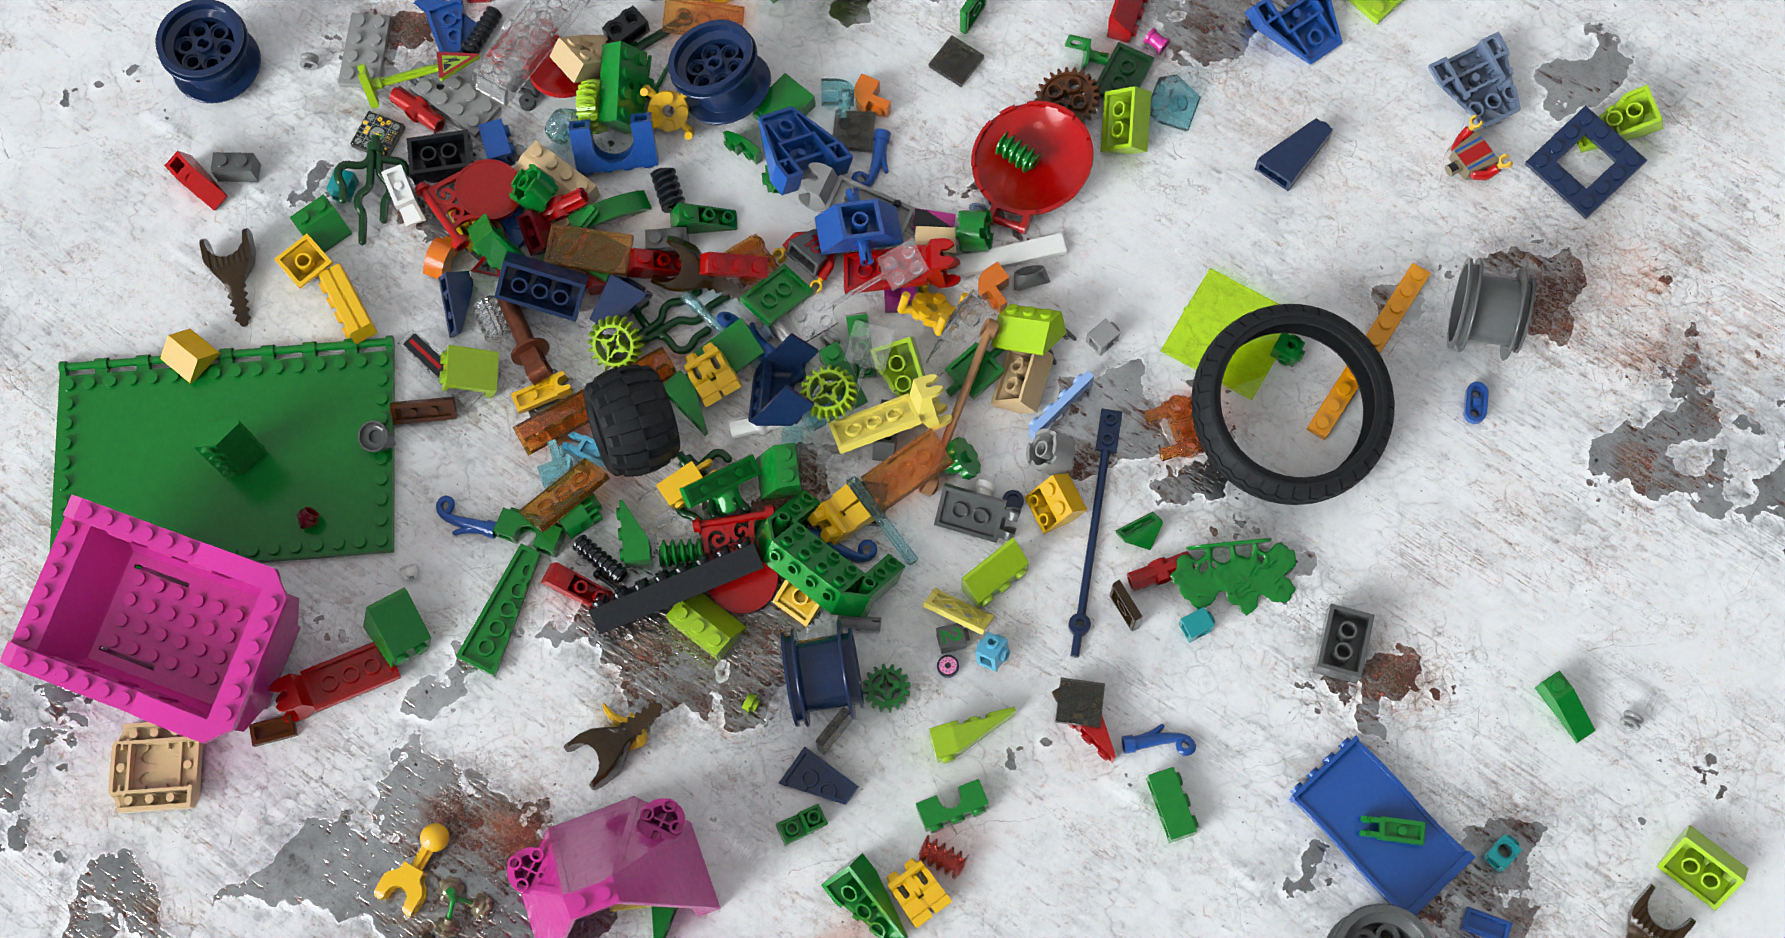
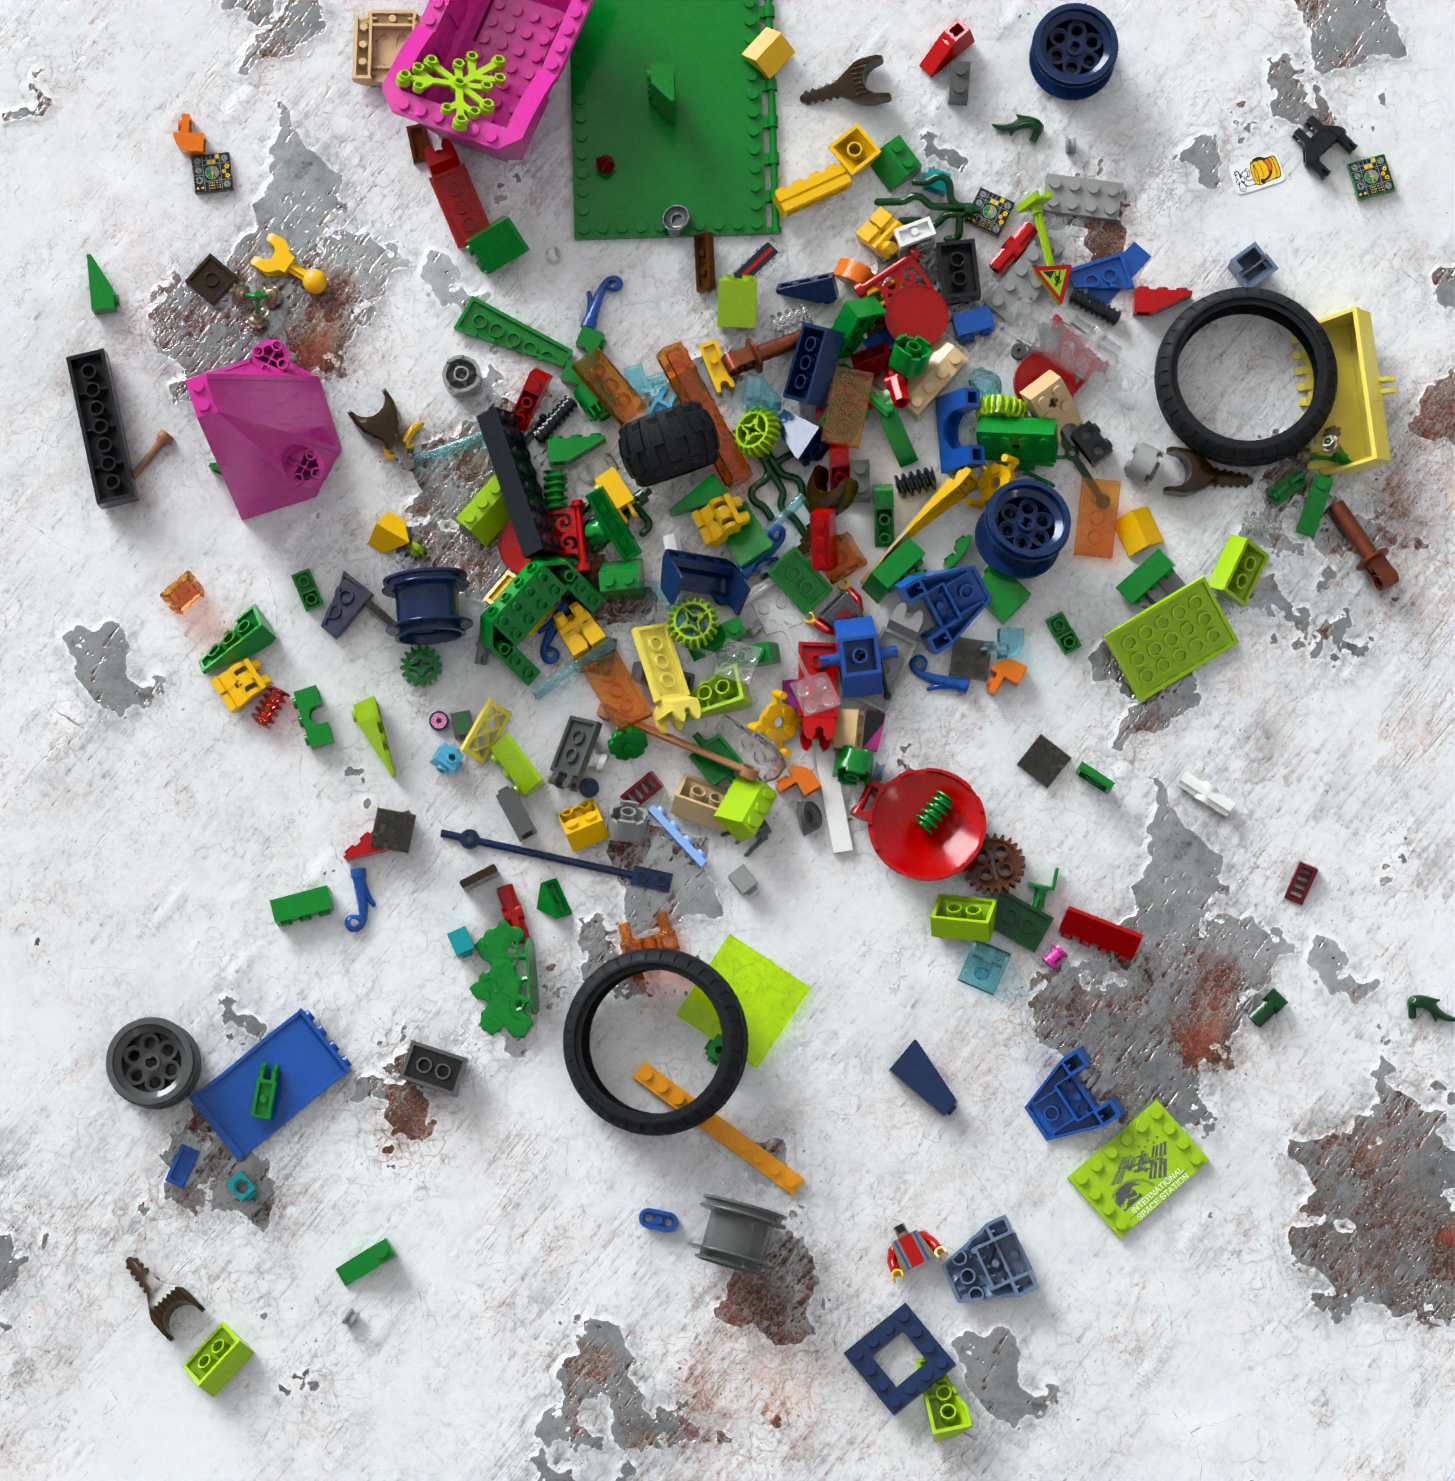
camera: 90 degrees right, 10 degrees up
none -> yellow slope [368,511,409,554]
none -> lime plant [395,51,506,132]
none -> clear light blue piece [402,430,484,470]
none -> light grey brick [442,354,482,398]
none -> dark grey brick [496,786,537,842]
none -> dark red slope [620,771,664,806]
none -> clear light blue slope [743,376,782,413]
none -> yellow hips [856,206,903,259]
none -> yellow plate [860,466,978,584]
none -> green wedge [861,538,926,604]
none -> dark green piece [992,114,1044,143]
none -> green slope [1044,611,1082,655]

